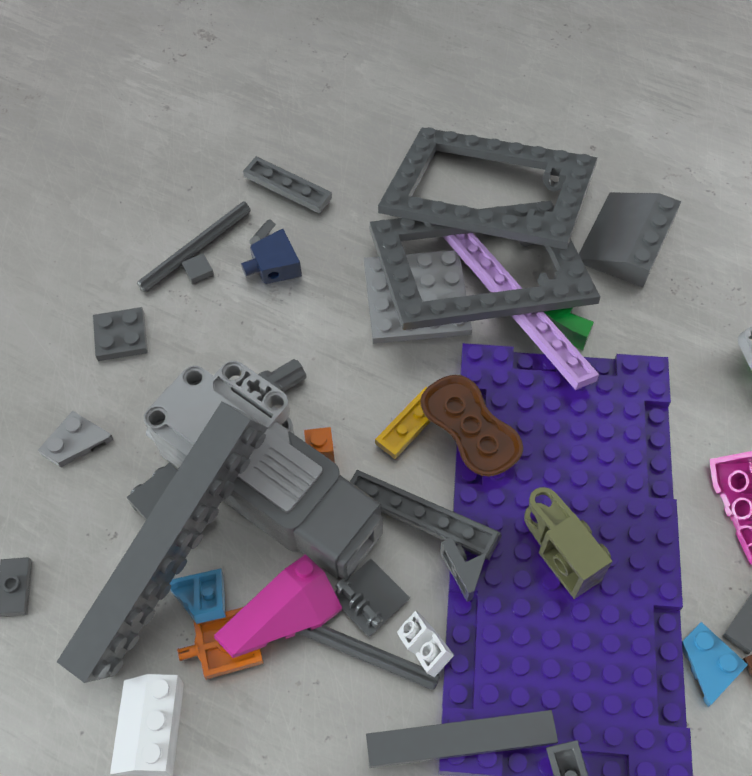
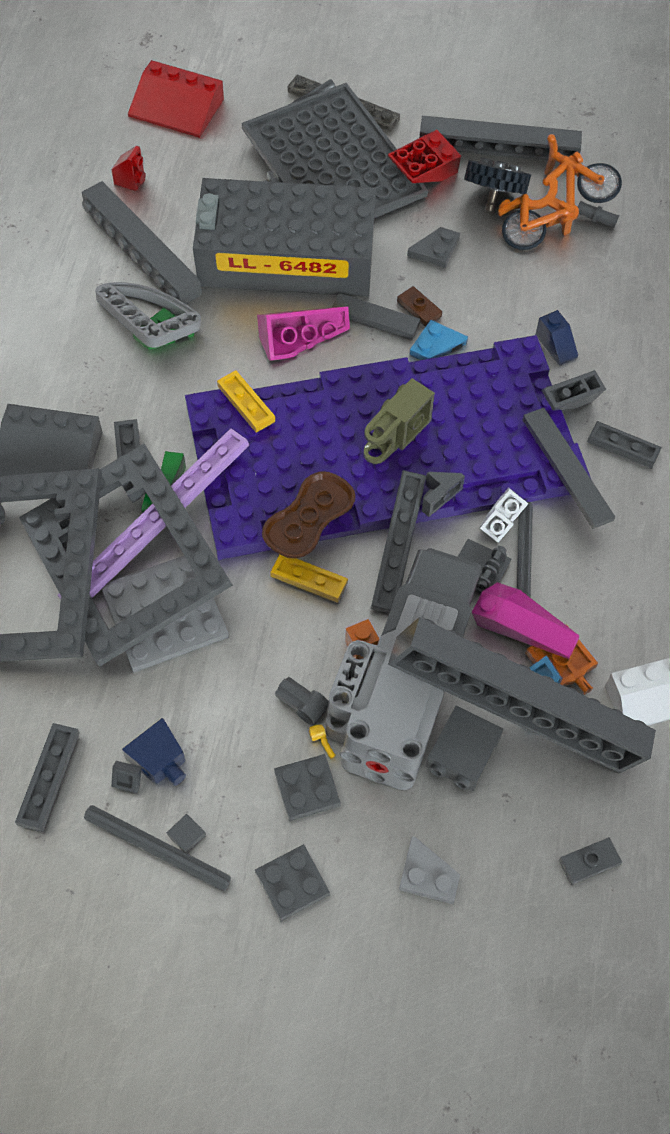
camera: 110 degrees left, 0 degrees up
none -> dark grey plate [114,419,140,459]
none -> yellow plate [217,370,275,433]
none -> dark grey plate [274,754,341,821]

